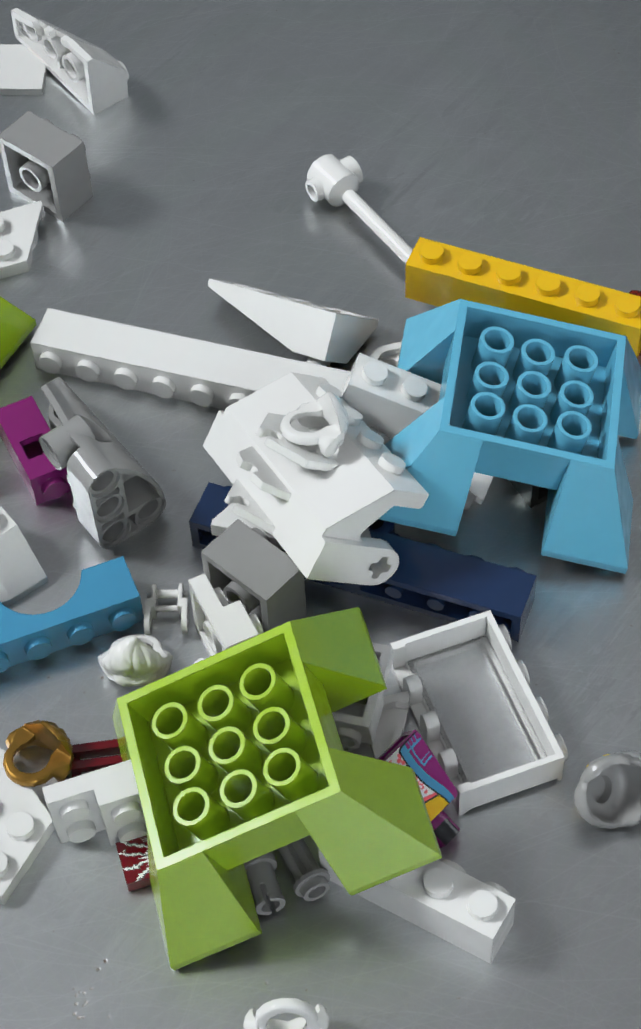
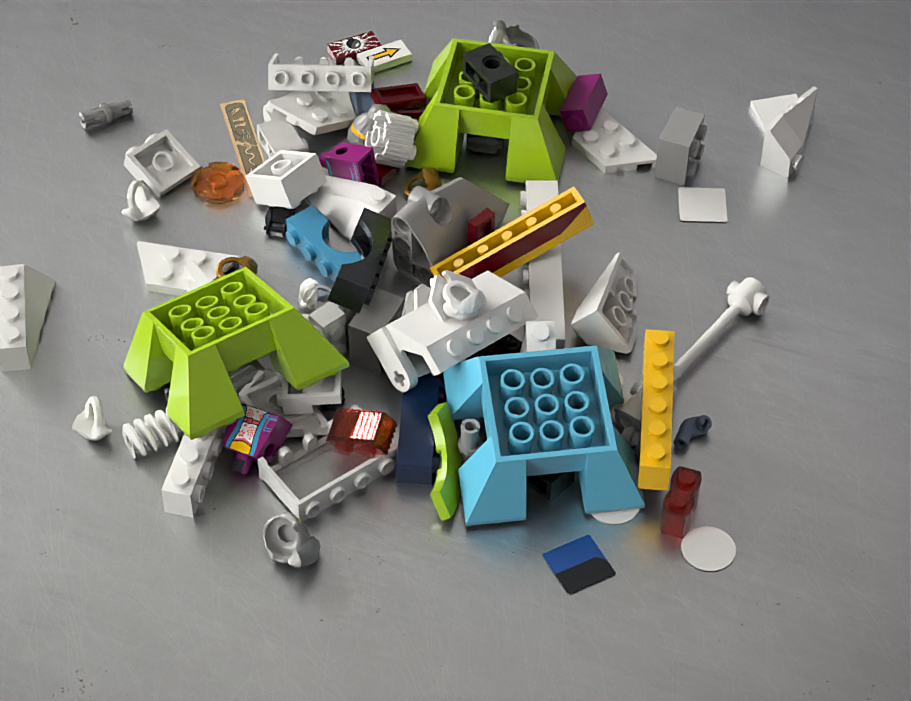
camera: 70 degrees right, 5 degrees down
none -> white piece [122,407,185,459]
none -> clear red brick [326,407,398,458]
none -> black arch [327,207,392,314]
none -> lime tile [428,402,462,520]
none -> yellow brick [430,187,595,280]
none -> light grey pin [458,418,482,465]
none -> dark red tile [468,208,495,246]
none -> white sticker [678,187,728,222]

